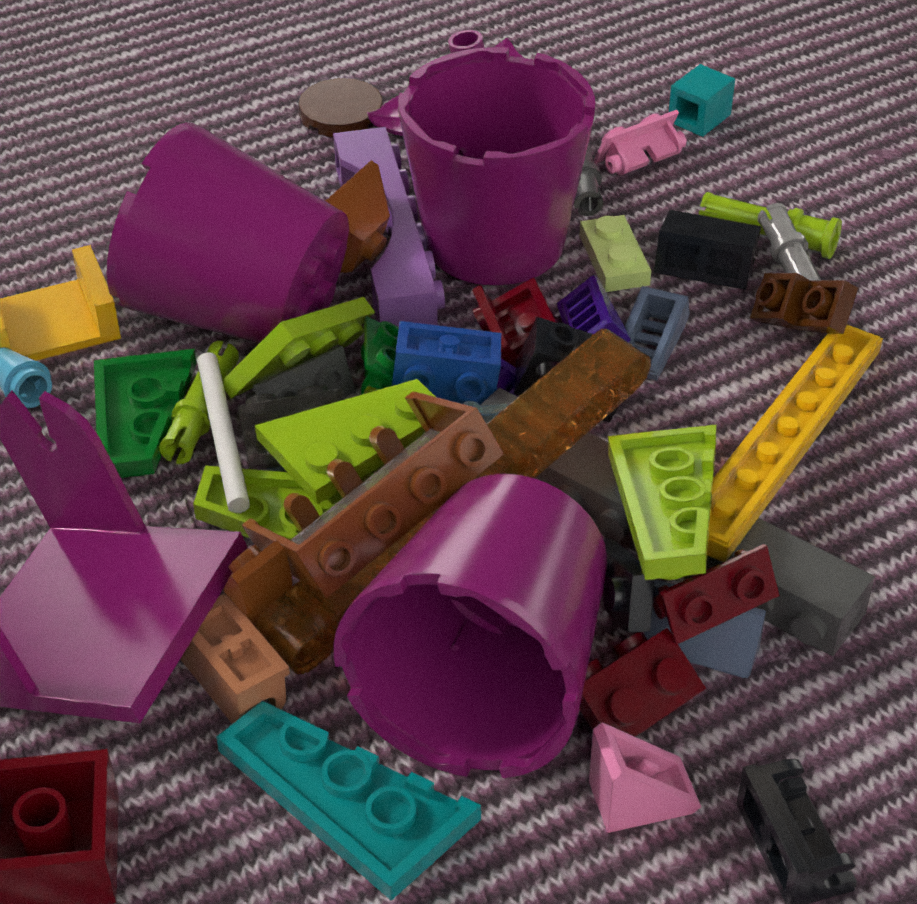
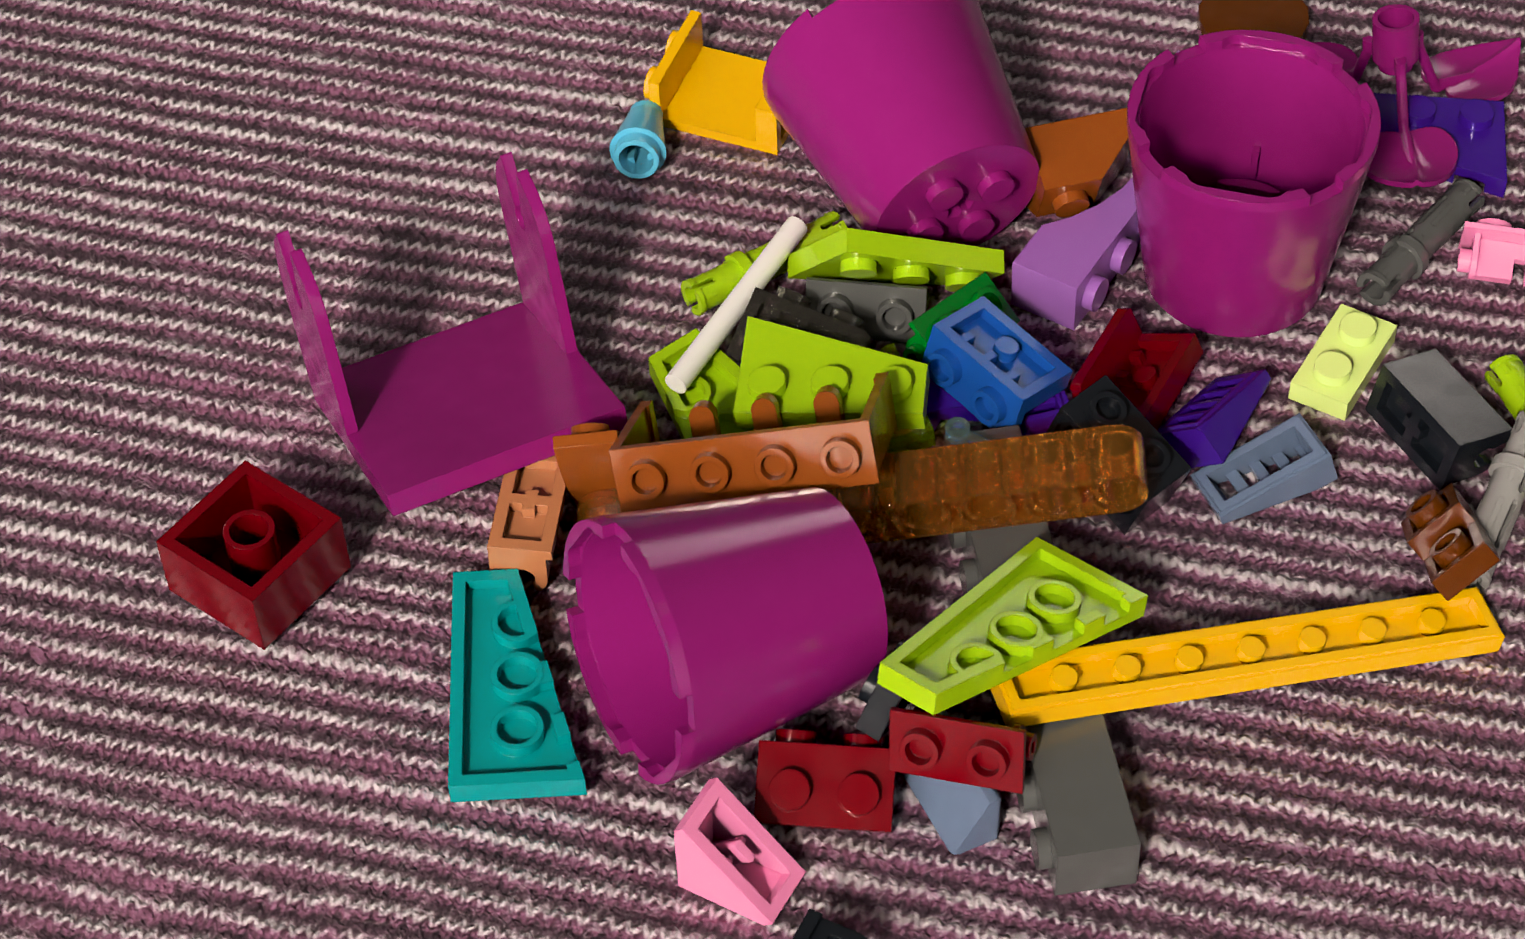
camera: 45 degrees right, 5 degrees up
green wing [94,348,197,478] -> none

